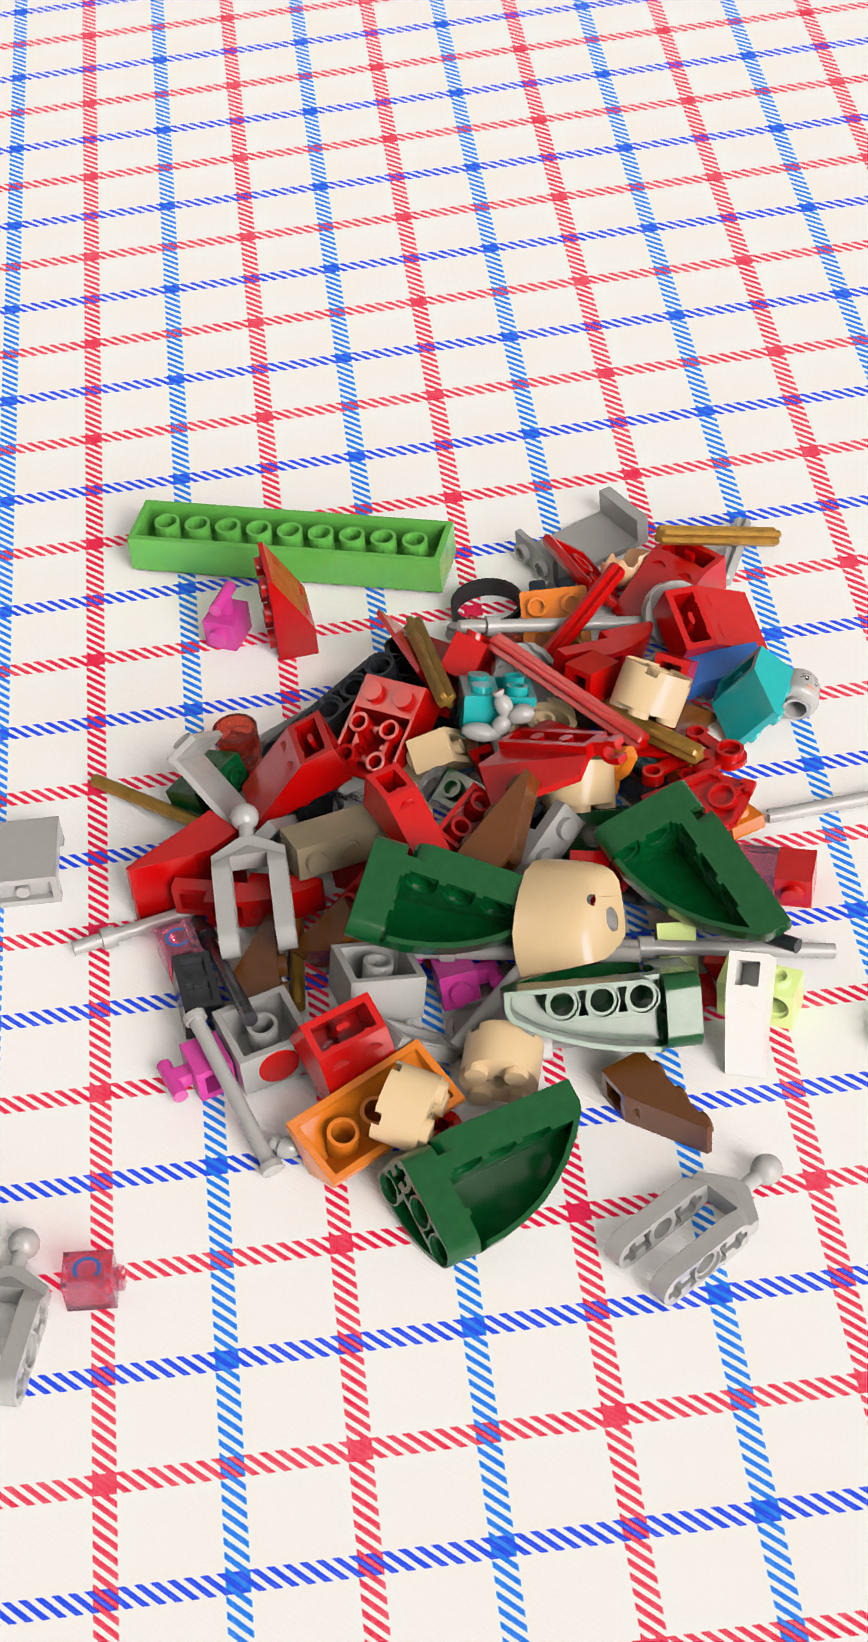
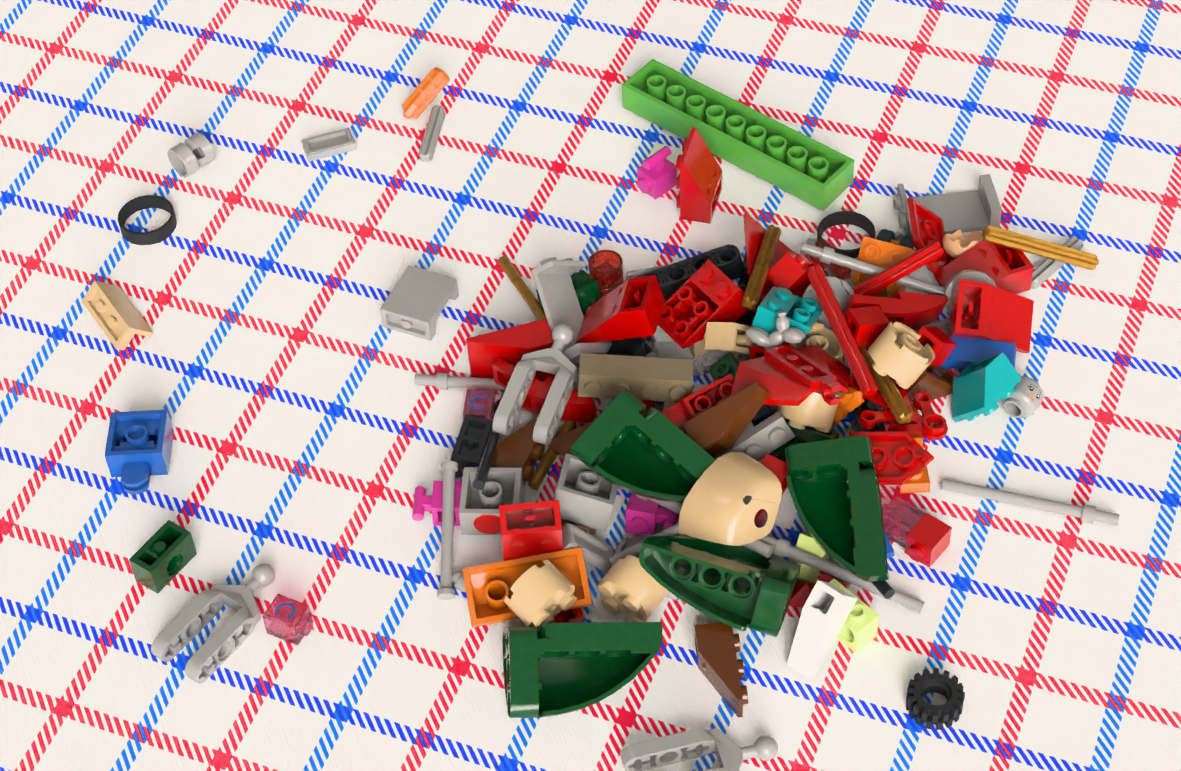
camera: 25 degrees right, 5 degrees up
red slope [363,761,451,856] -> none

